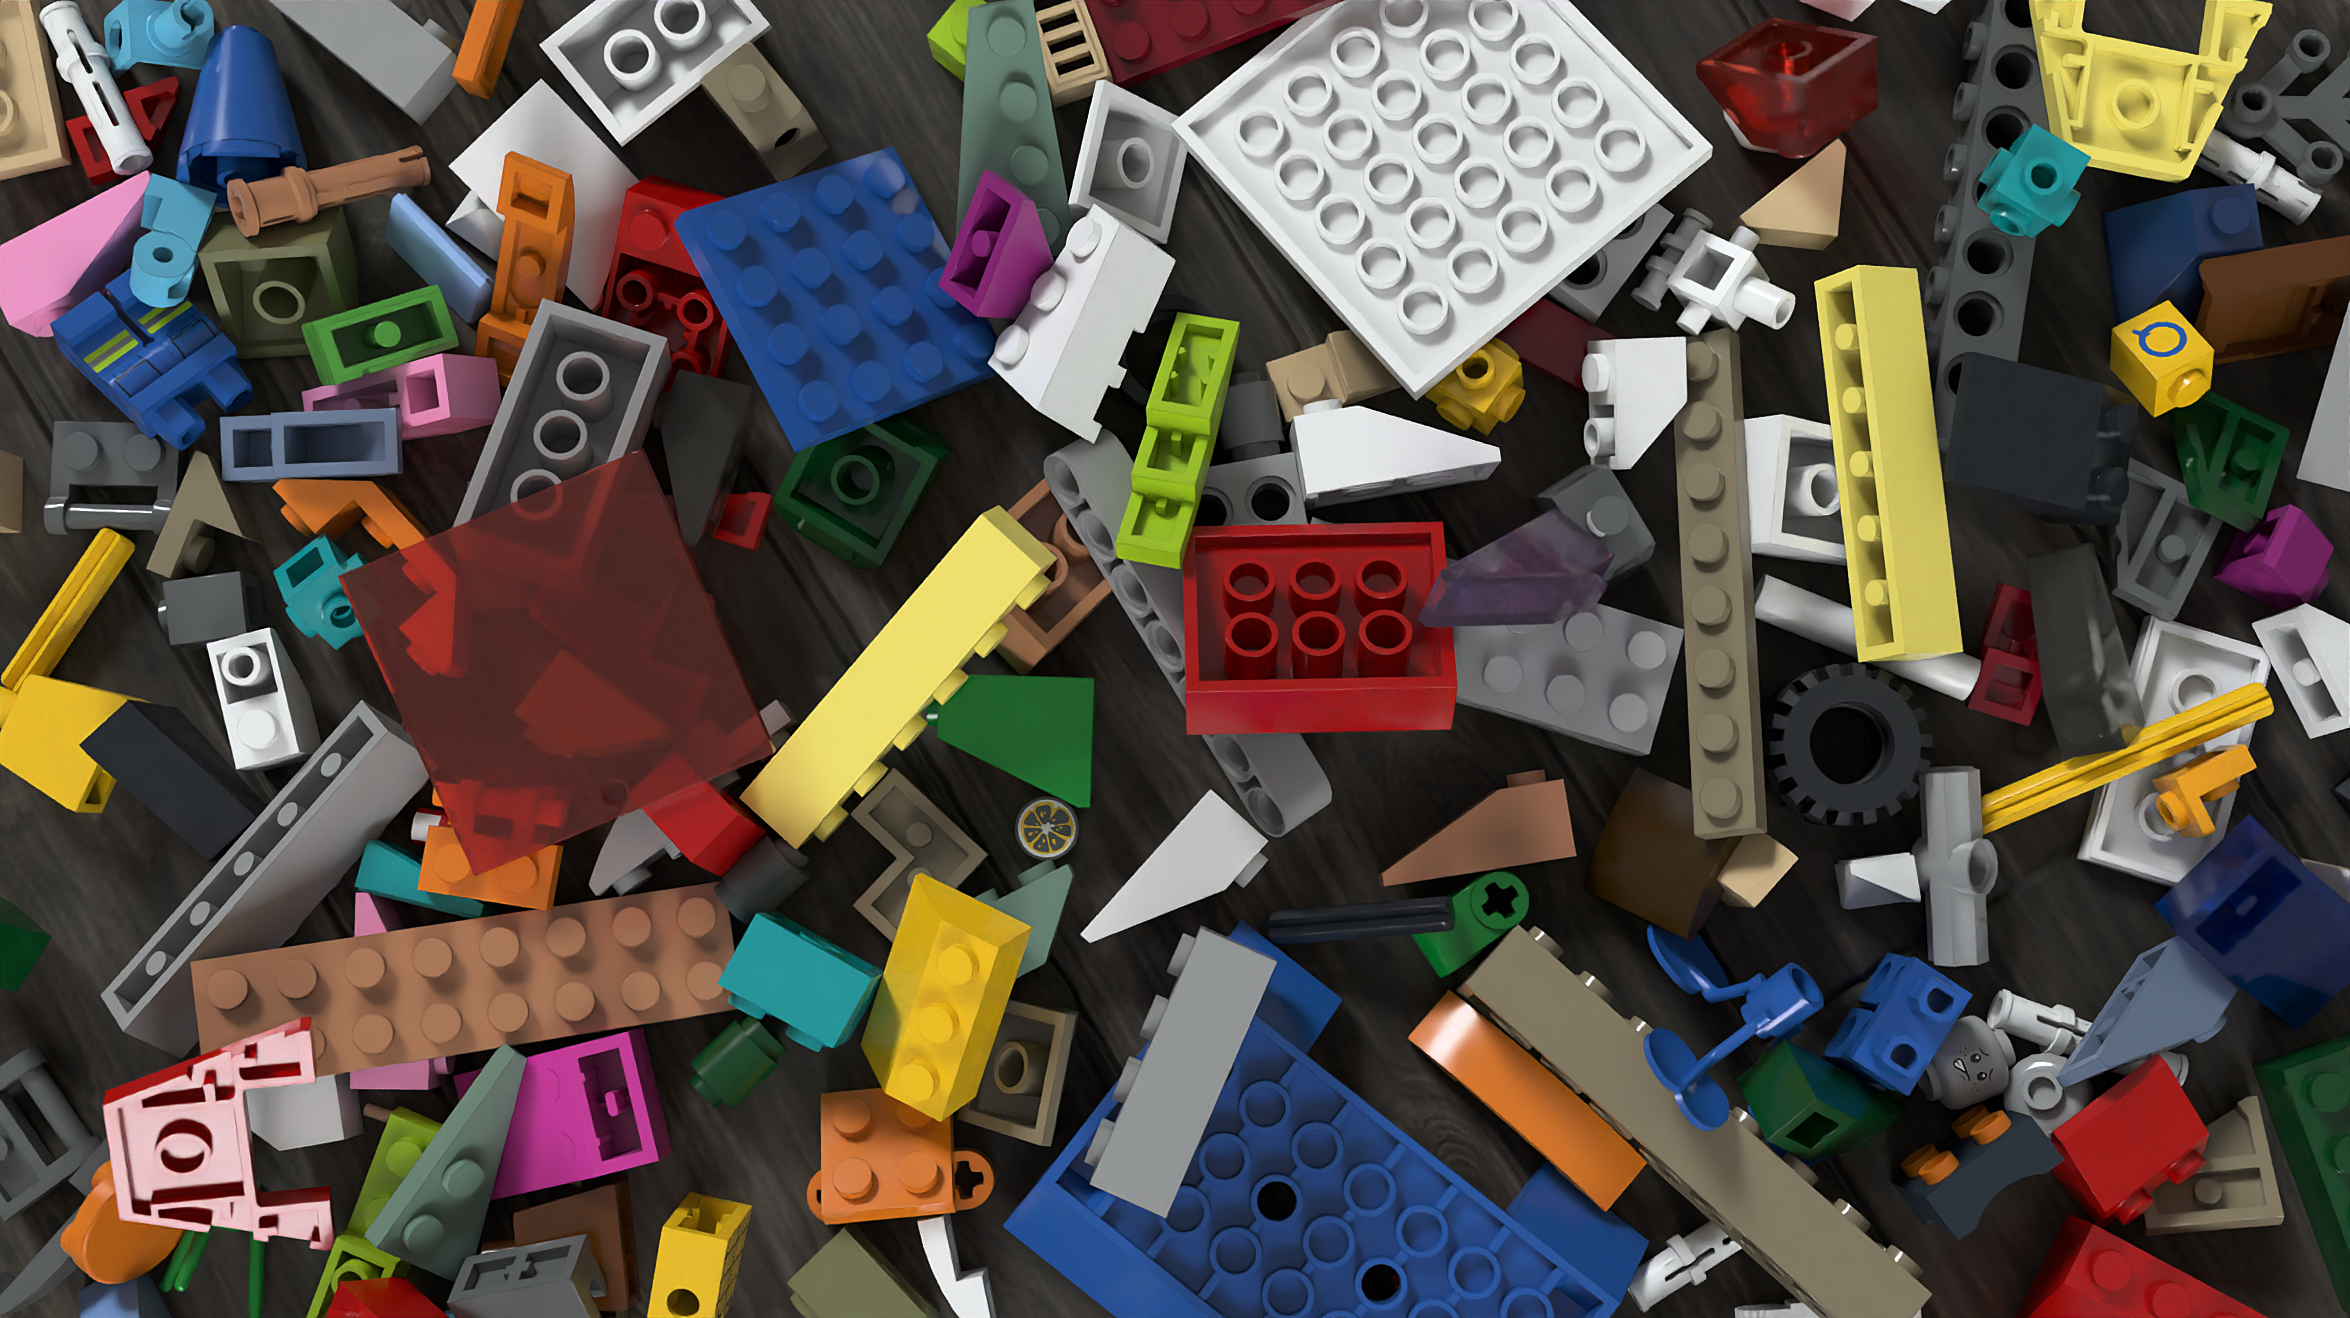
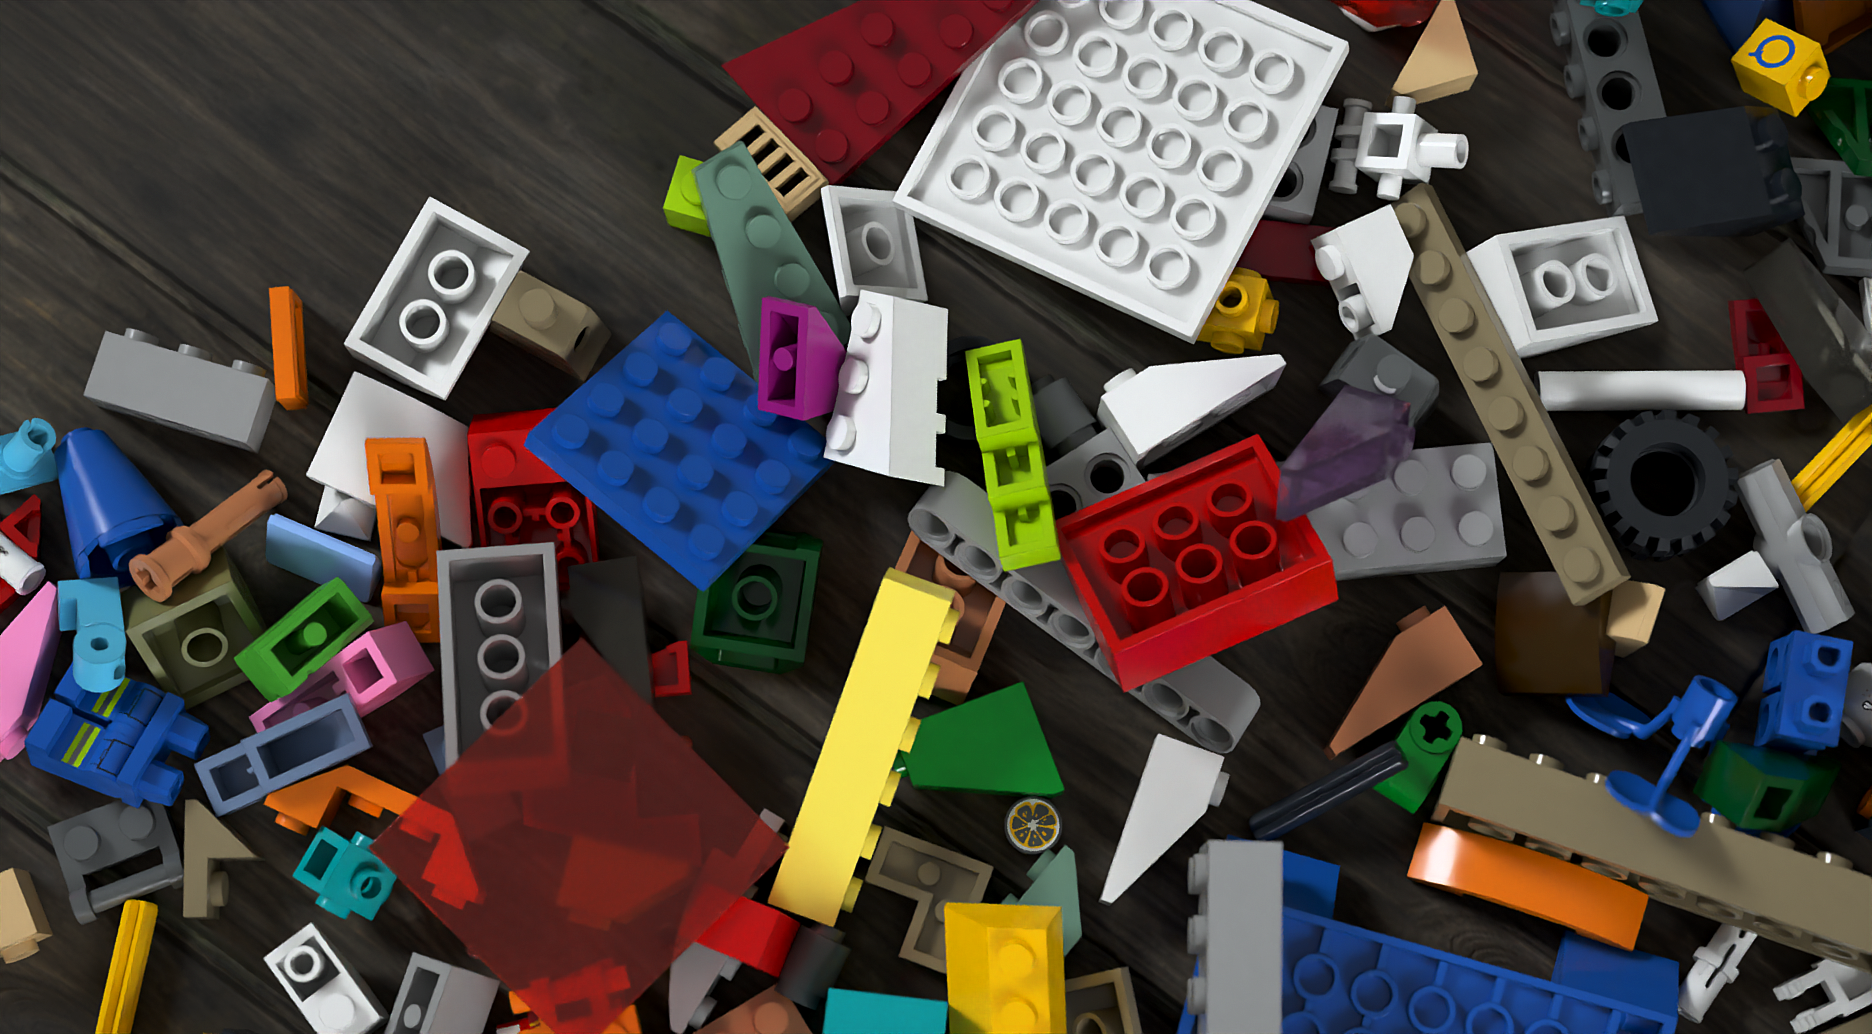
camera: 25 degrees left, 5 degrees down
dark grey brick [158,571,267,651] -> none
tan slope [1265,330,1402,426] -> none
light yellow brick [1814,265,1963,662] -> none

